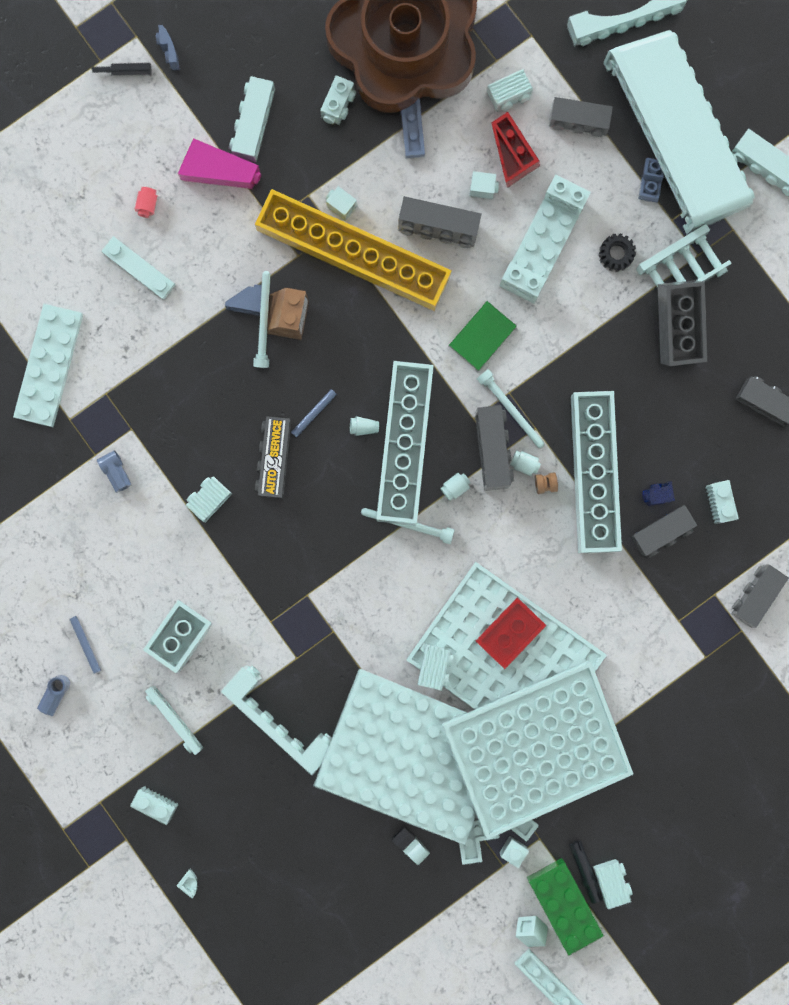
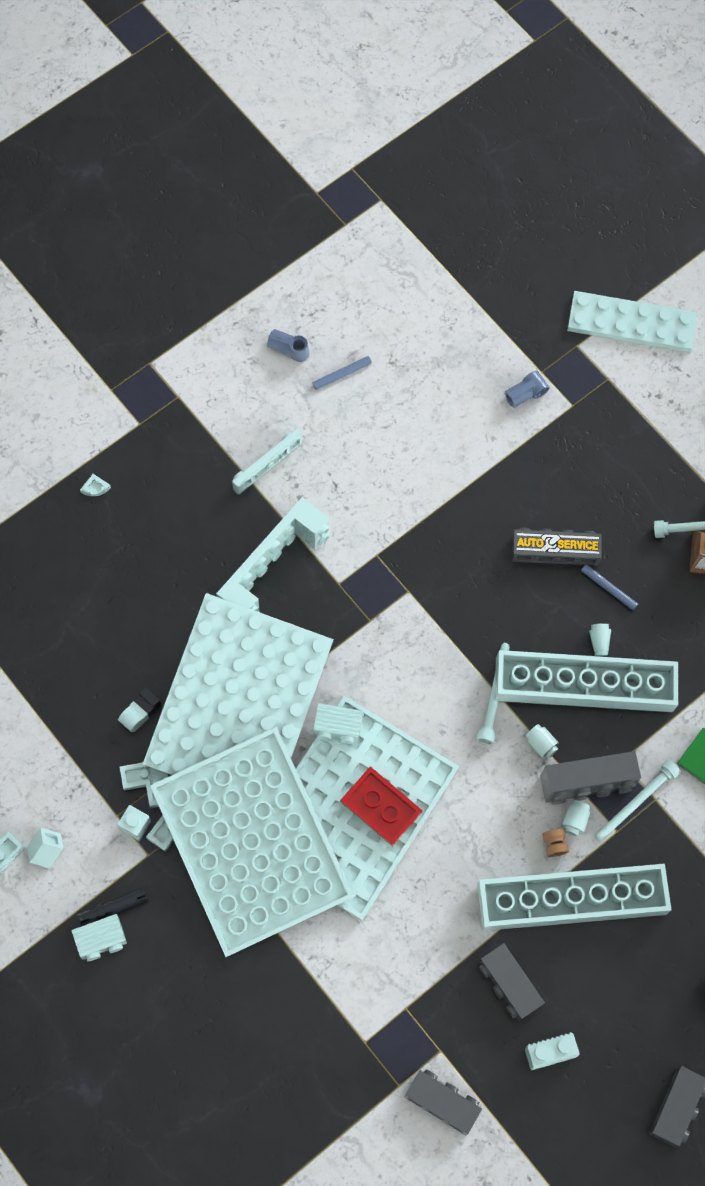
camera: 85 degrees right, 15 degrees down
light aqua brick [130,786,178,825] -> none
light aqua brick [143,600,212,673] -> none
light aqua brick [186,477,232,522] -> none
green brick [527,858,604,956] -> none
clear blue brick [642,481,675,506] -> none

